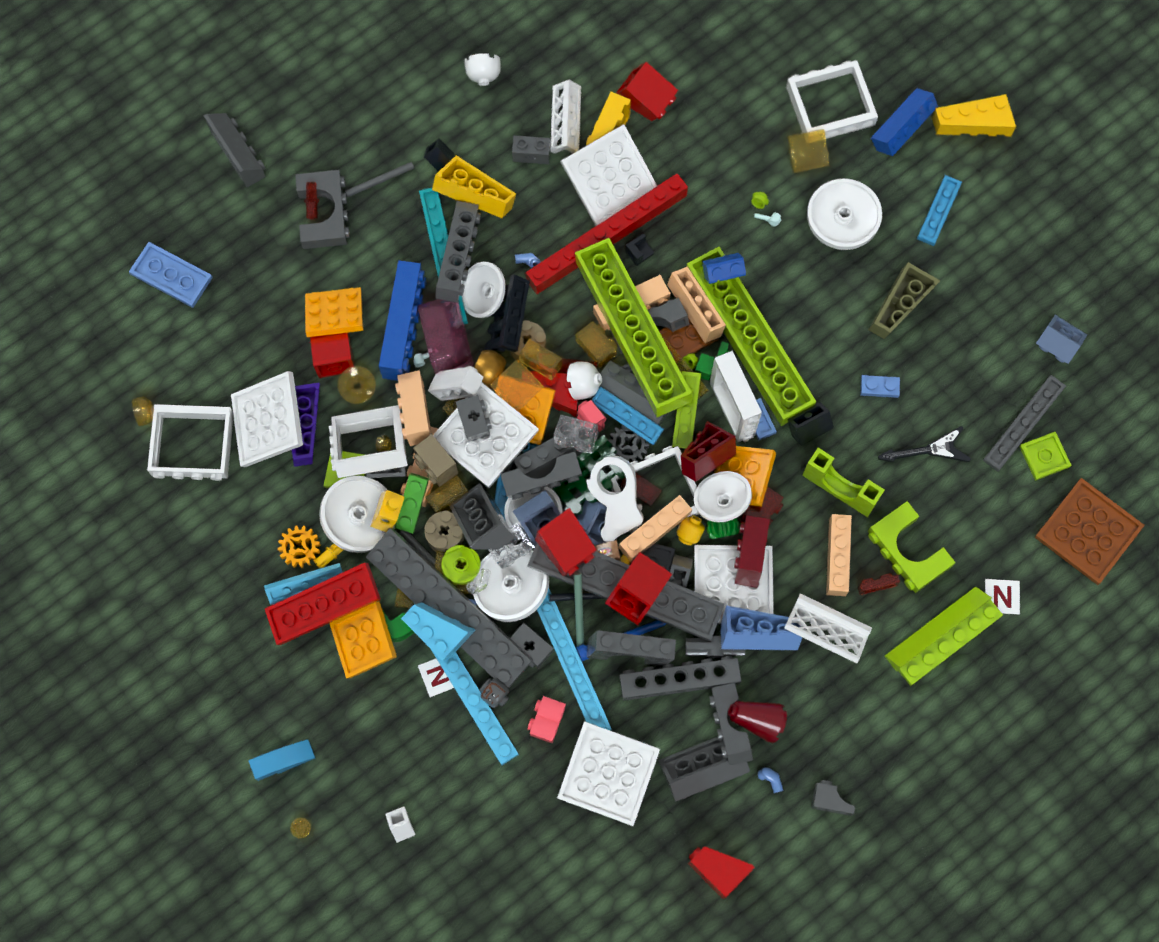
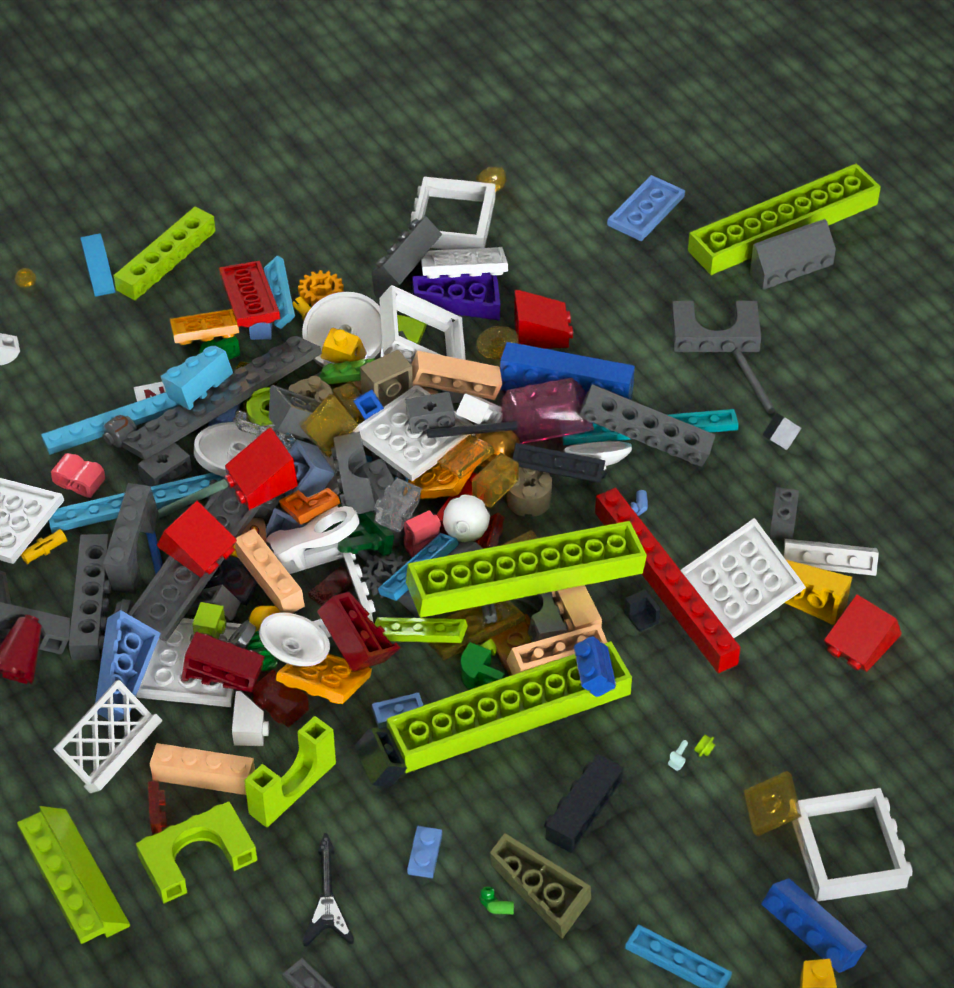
camera: 95 degrees right, 25 degrees down
clear red axle [304,182,319,219] -> none
light orange plate [305,287,363,337] -> none
yellow wedge [432,155,516,218] -> none
white cylinder [465,54,501,86] -> none
white window [710,351,762,442] -> none
white dish [807,179,882,250] -> none
white sticker [985,579,1020,614] -> none
none -> yellow pin [20,529,67,564]
none -> lime brick [114,207,215,300]
none -> lime brick [192,602,226,640]
none -> dark grey piece [228,620,256,648]
none -> white slope [232,691,269,746]
none -> orange plate [279,488,340,525]
none -> clear yellow tile [301,394,358,458]
none -> blue slope [353,389,384,420]
none -> dark grey slope [372,216,442,298]
none -> black bar [427,421,518,438]
none -> arm [479,887,514,915]
none -> black brick [544,754,624,853]
none -> lime brick [688,163,881,275]

